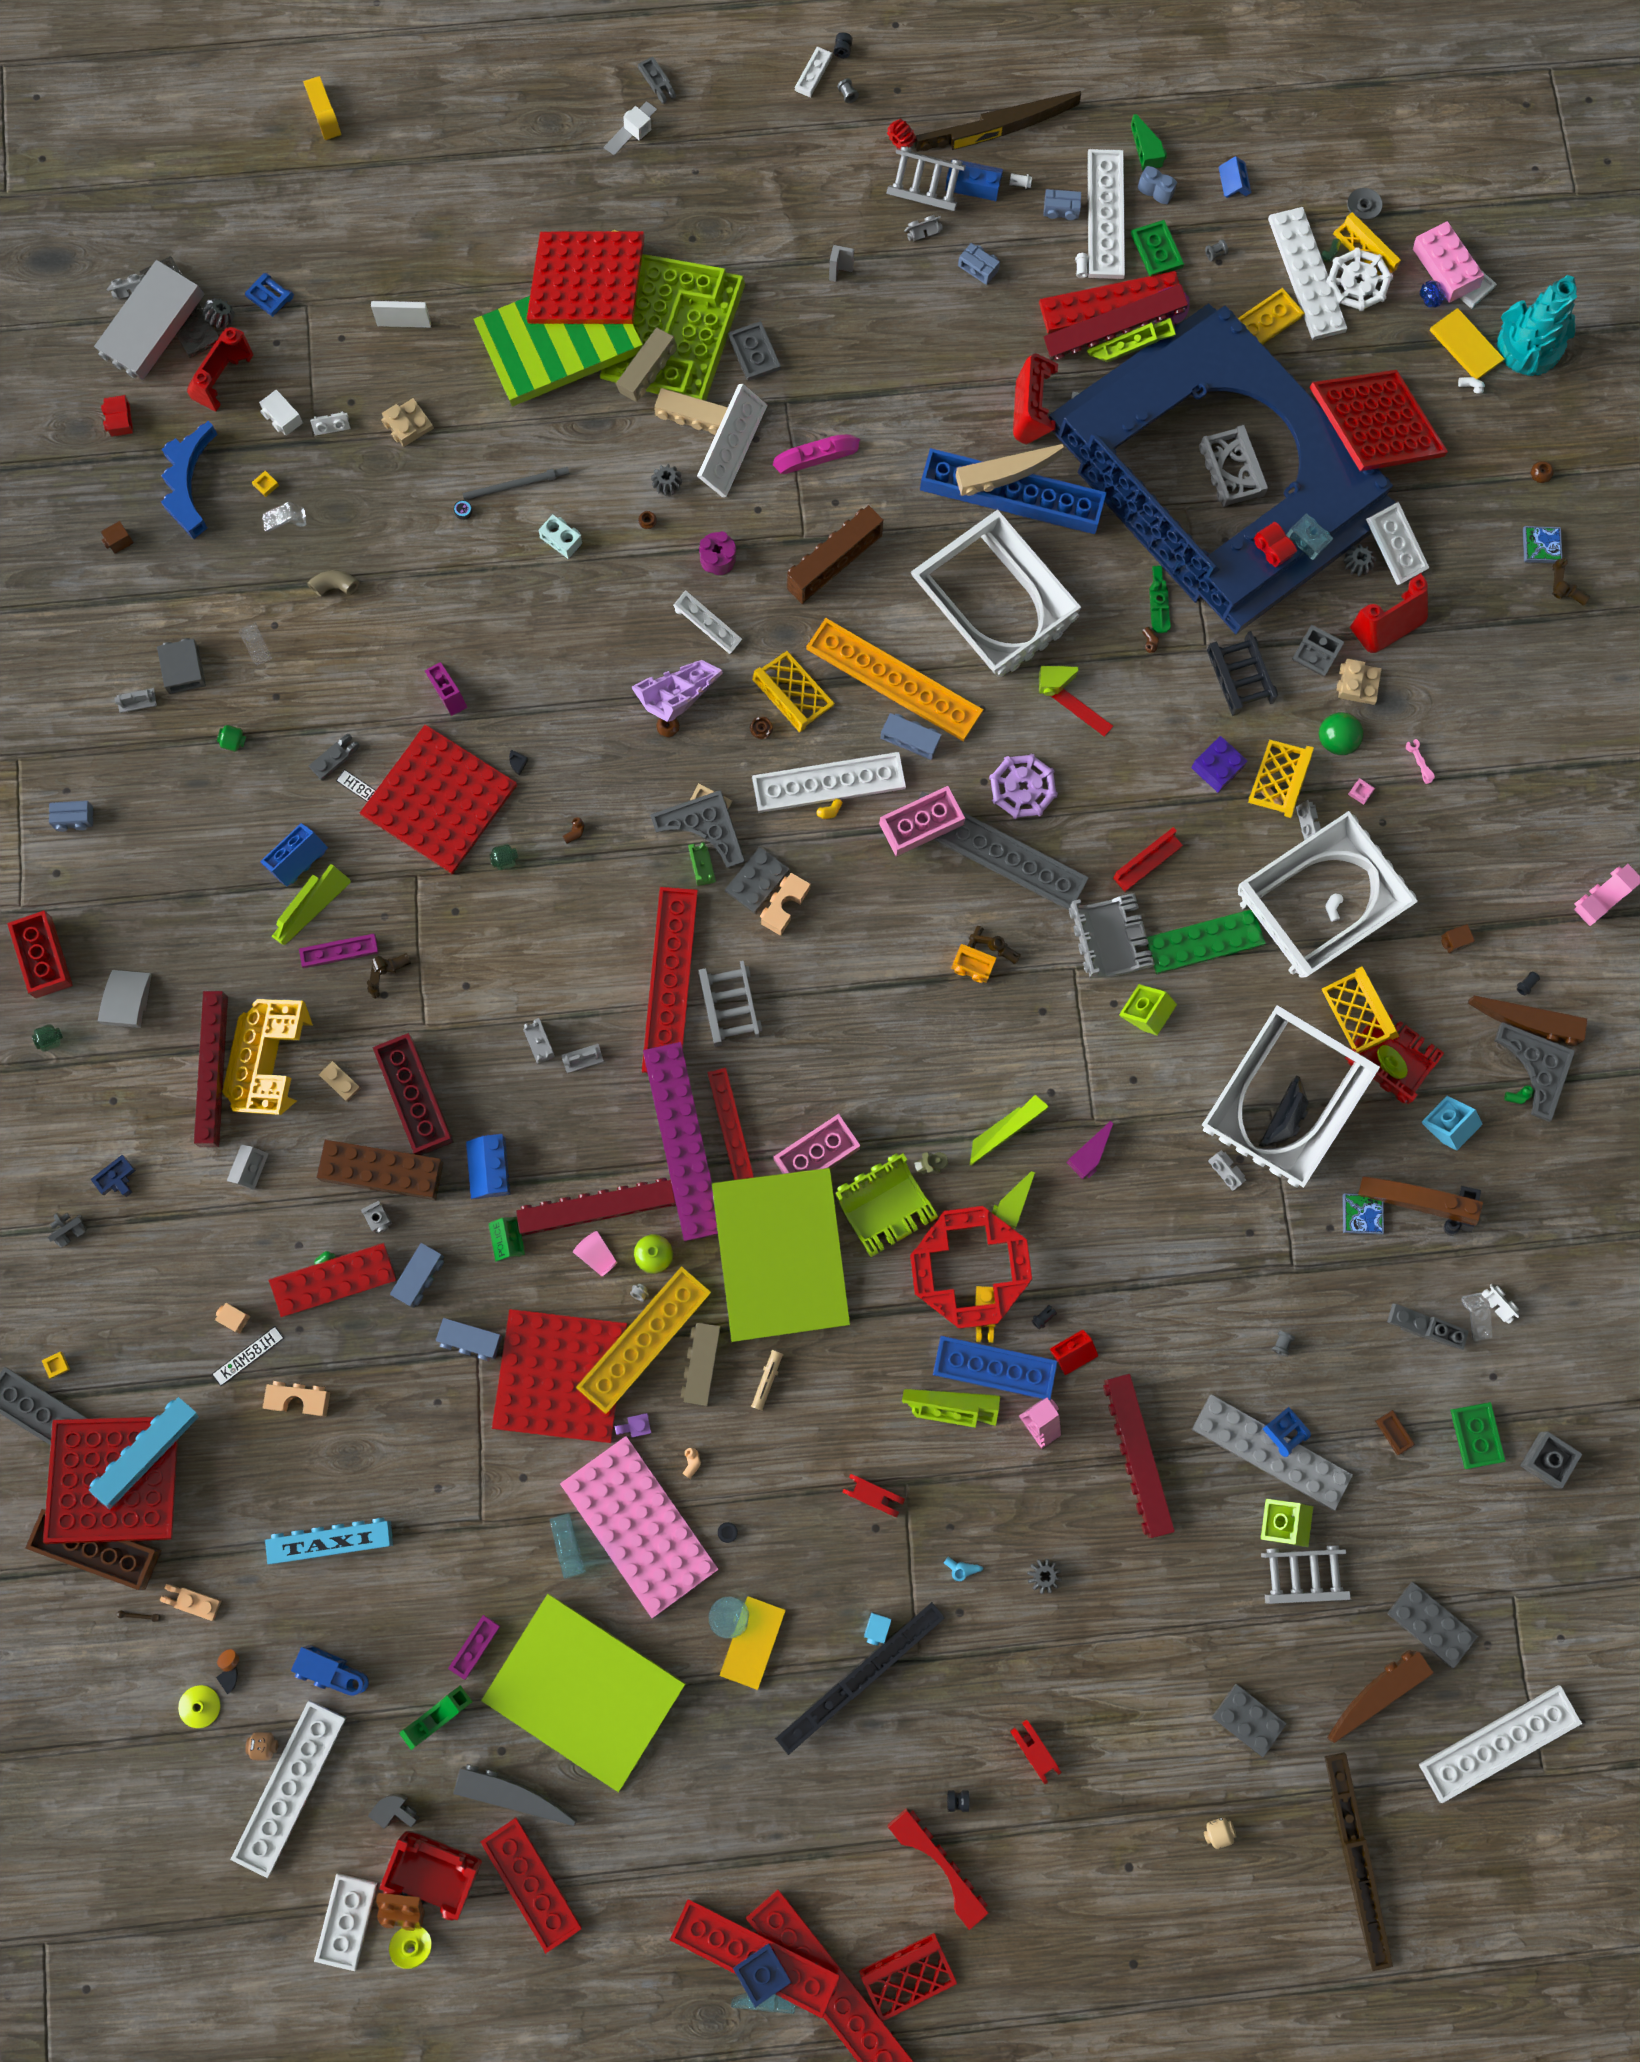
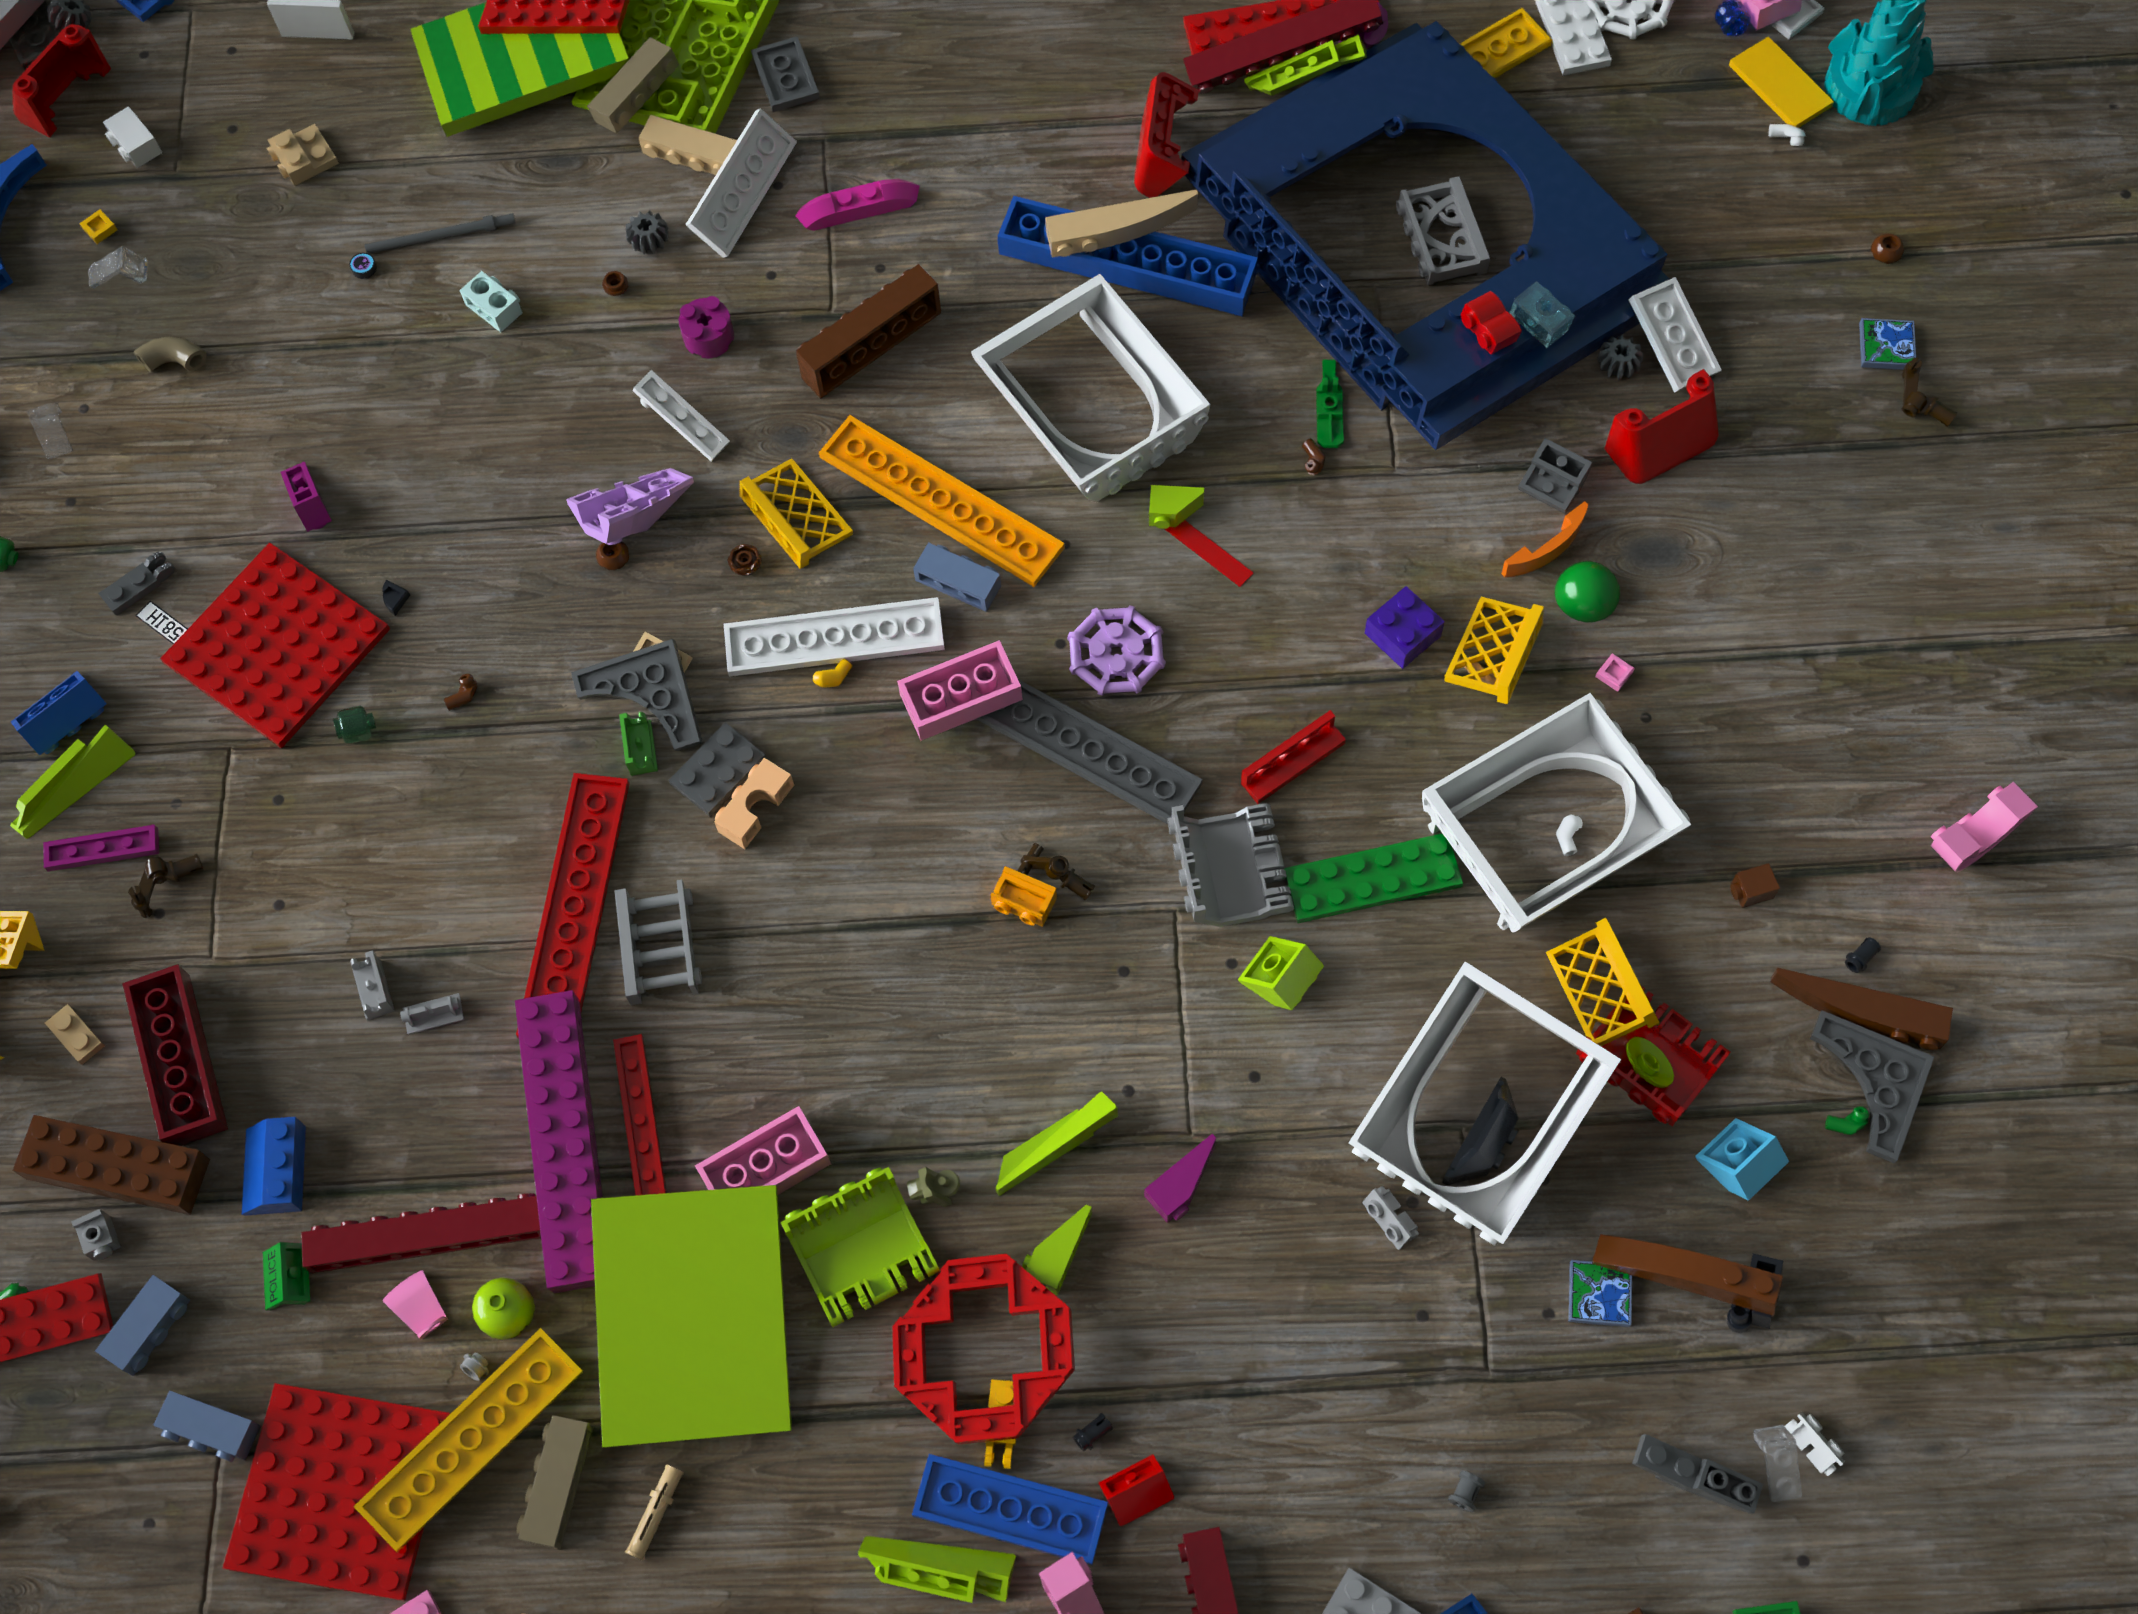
camera: 10 degrees right, 10 degrees down
white hinge [310,411,350,435] -> none
medium lavender plate [615,1413,651,1438] -> none
black fence [1207,631,1278,716] -> none
light grey hinge [1296,800,1321,840] -> none
red plate [1310,370,1448,471] -> none
tan plate [1337,659,1382,705] -> none
bright pink piece [1406,739,1435,784] -> none
none -> orange slope [1501,501,1588,577]

